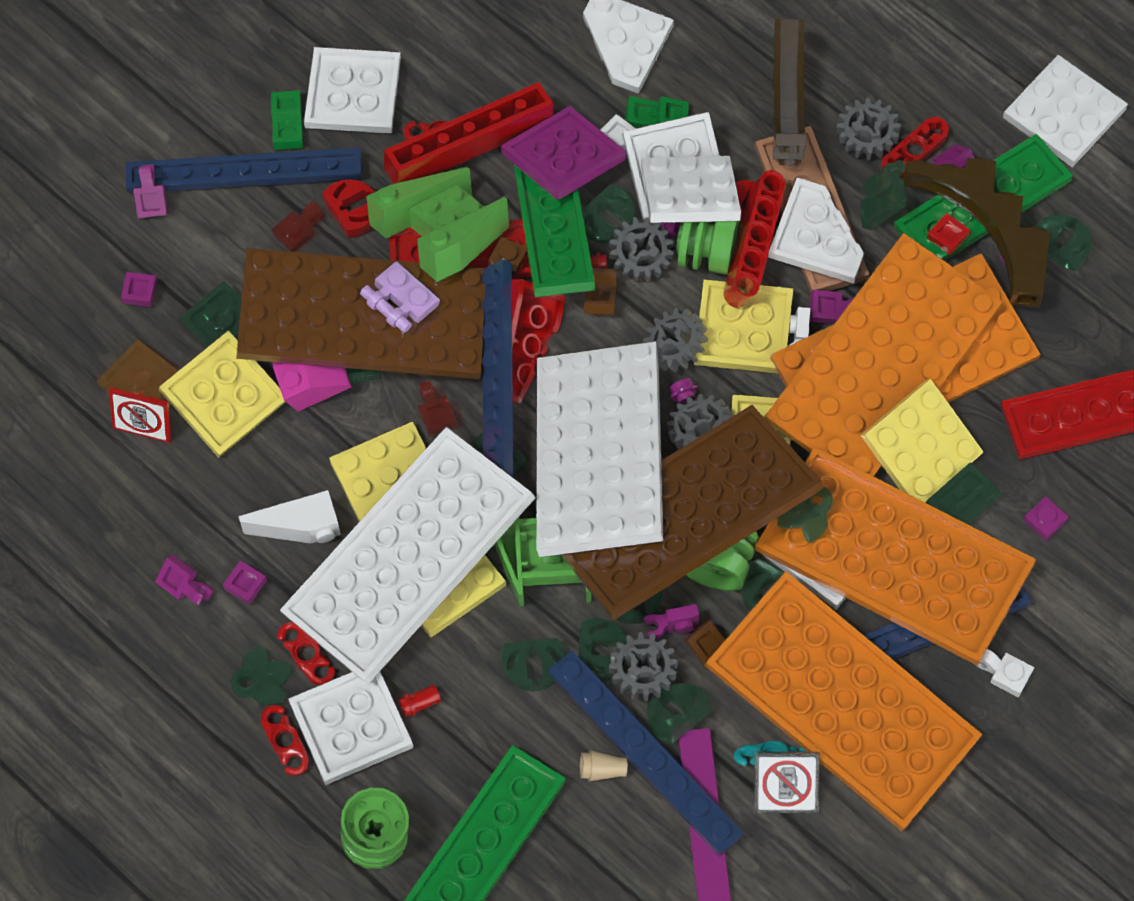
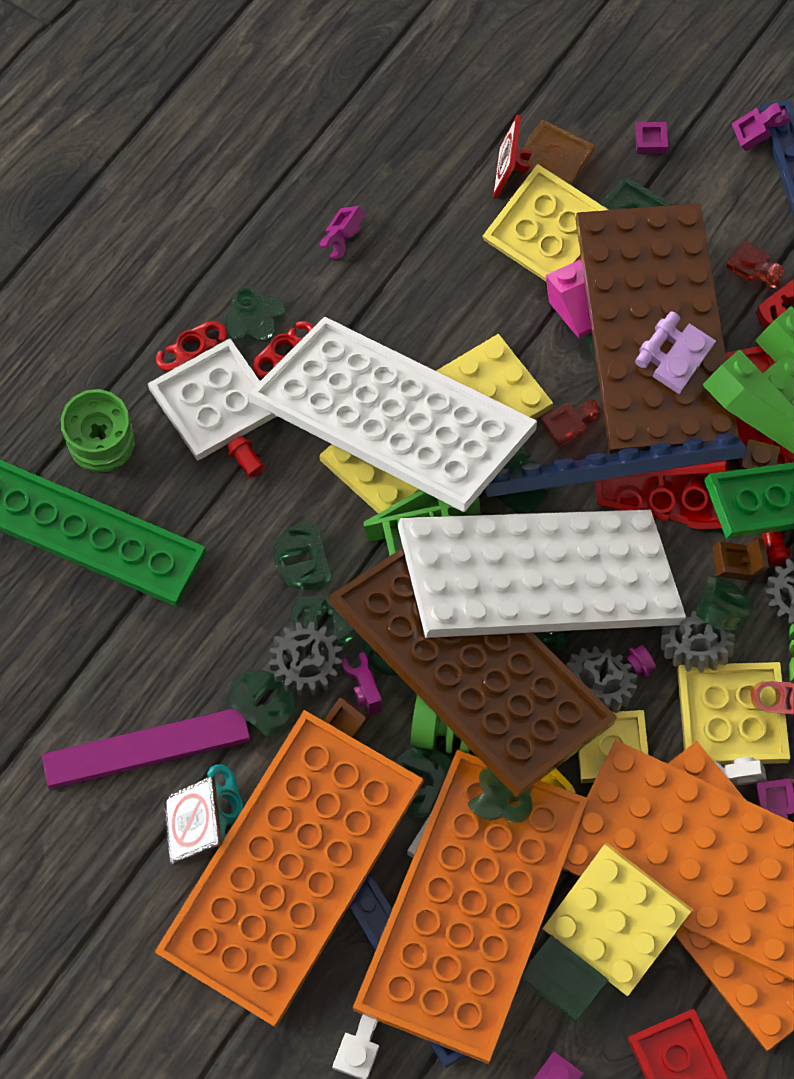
camera: 80 degrees right, 0 degrees up
magenta plate [223,561,267,605] -> none
white slope [239,490,341,543] -> none
dark blue plate [548,651,743,857] -> none
tan cone [580,750,627,782] -> none
none -> clear green piece [696,575,754,631]

